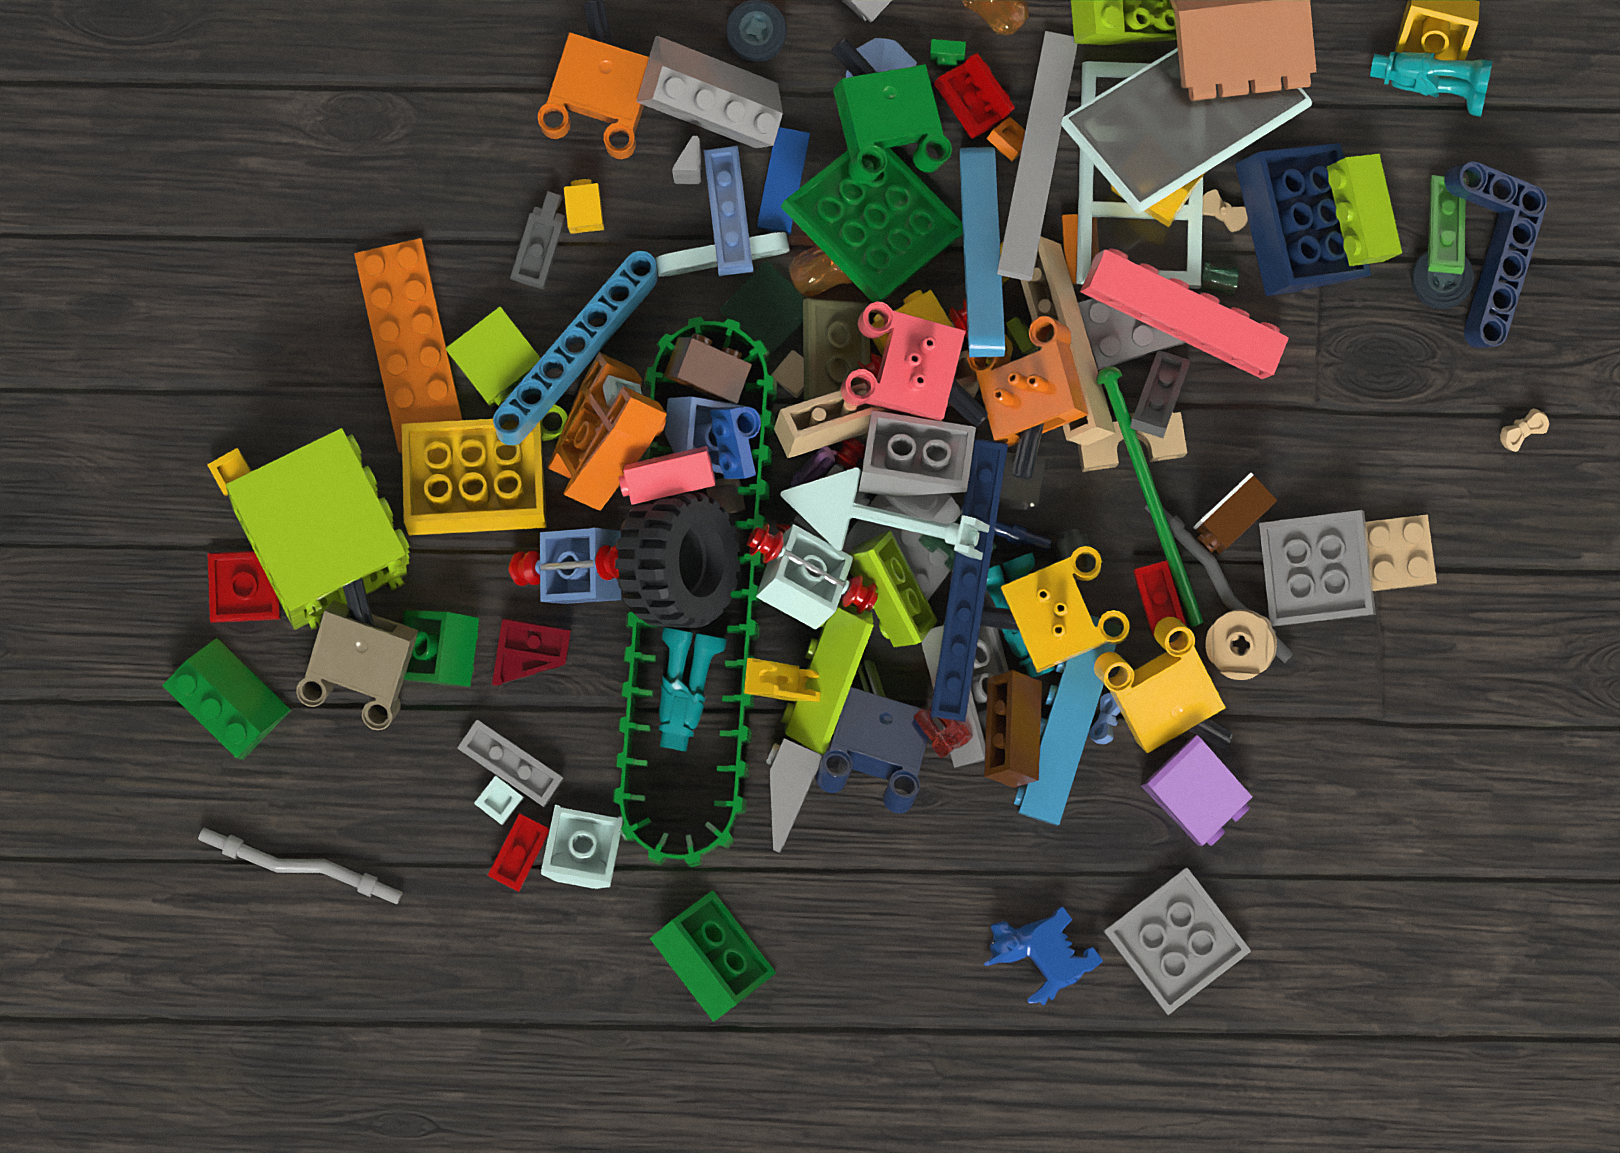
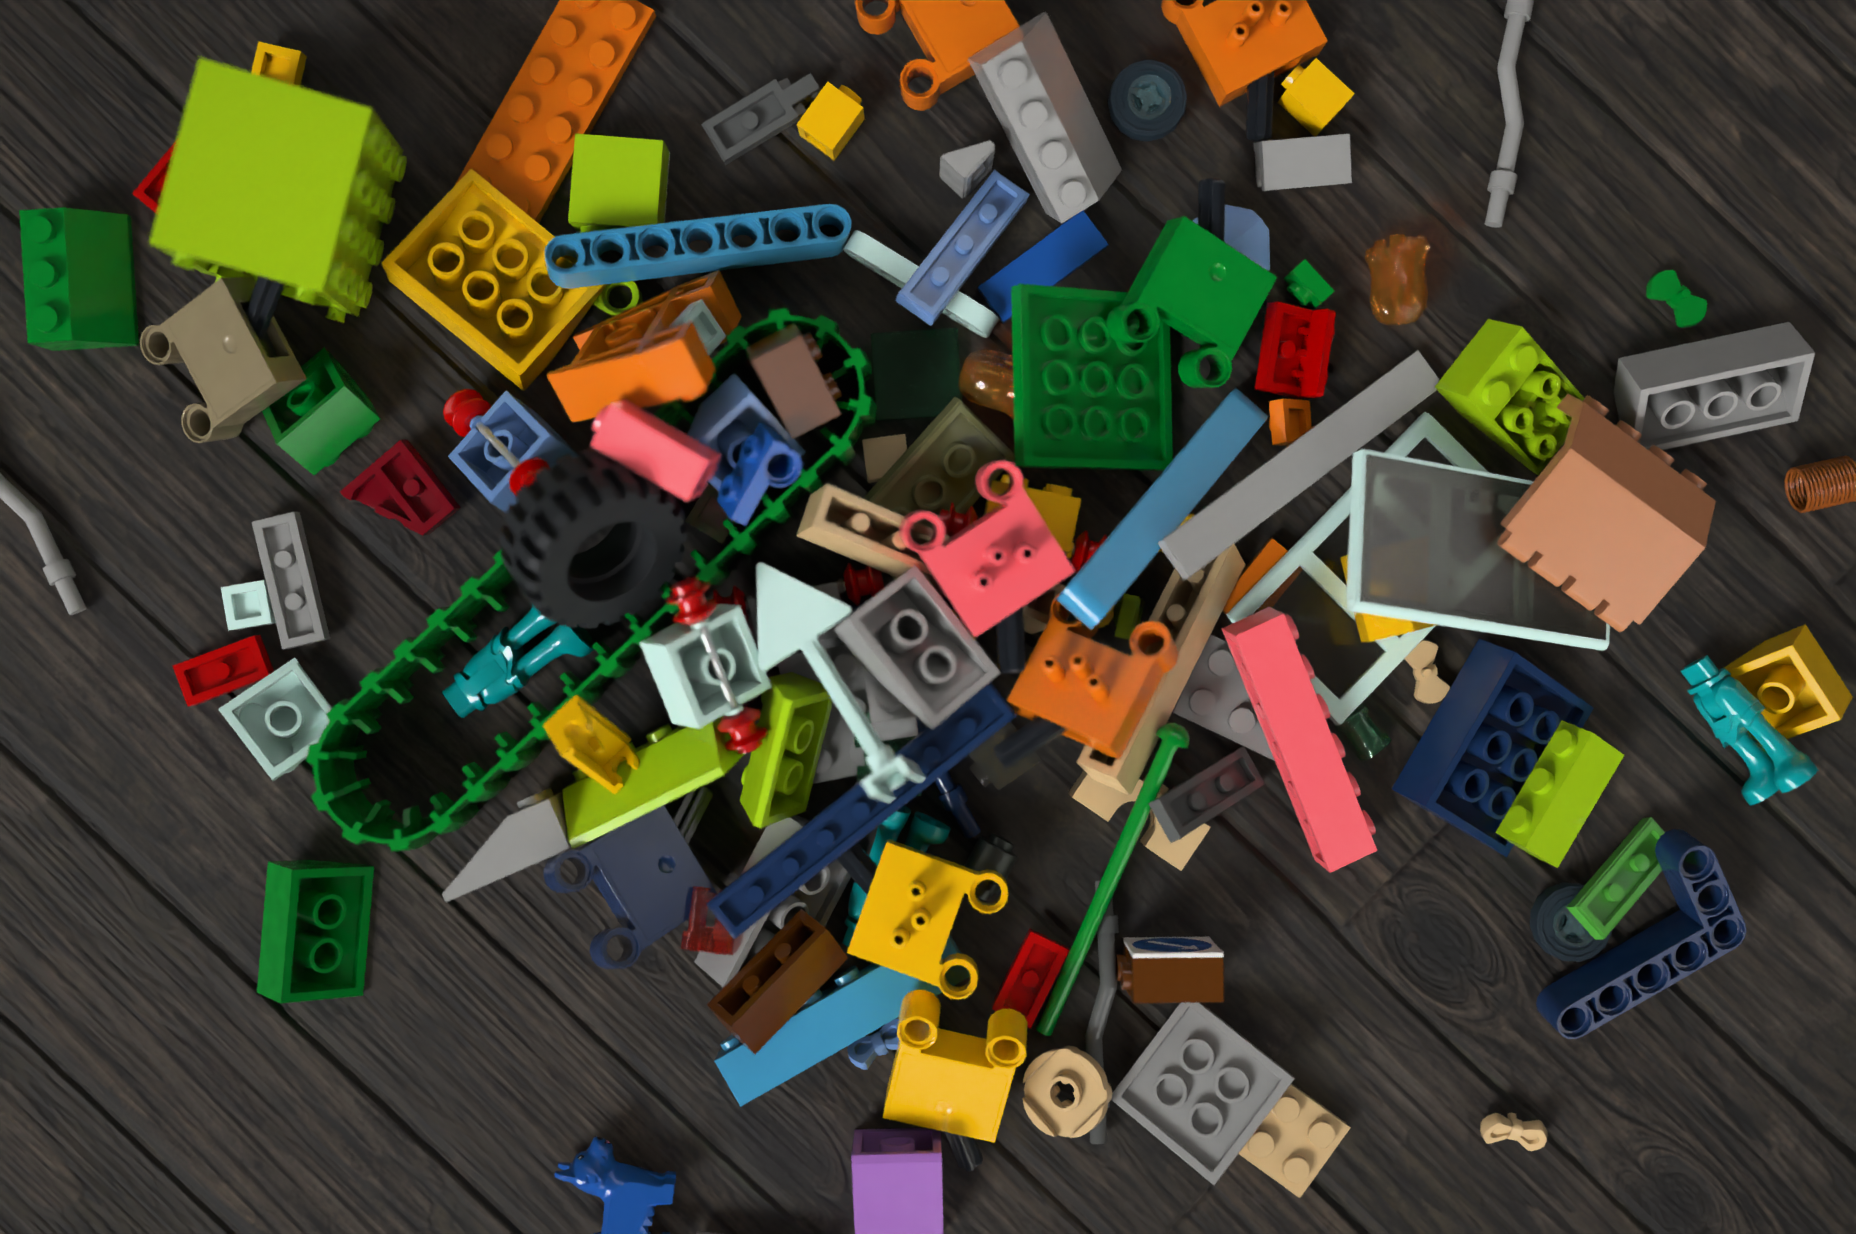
camera: 45 degrees right, 5 degrees up
medium lavender axle [791,446,837,488] -> none

